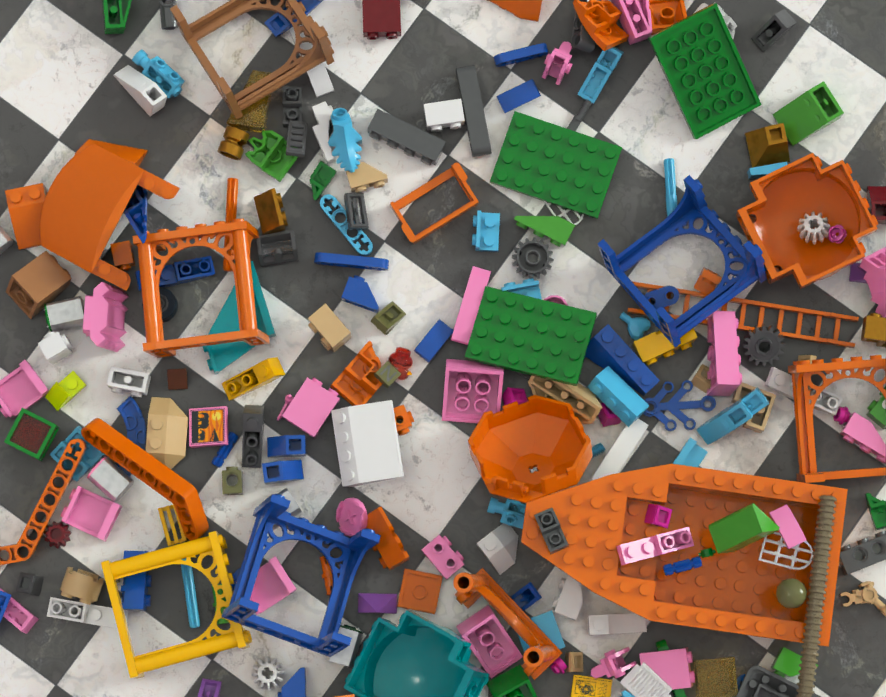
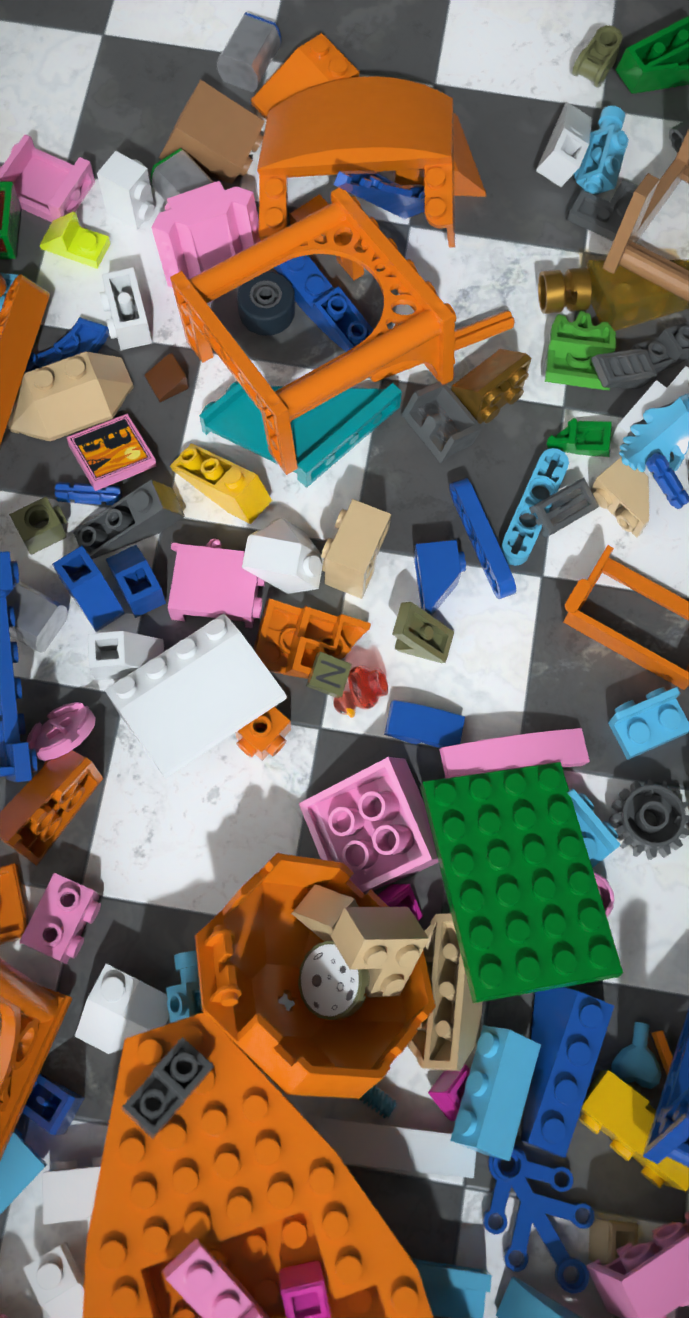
camera: 65 degrees right, 10 degrees down
none -> white slope [88,631,164,680]
none -> white slope [242,518,324,594]
none -> tan slope [292,884,359,942]
none -> white tile [298,941,370,1020]
none -> tan brick [330,907,429,997]
none -> dark grey plate [567,179,638,241]
none -> olive piece [572,25,622,88]
none -> blue axle [646,452,689,509]

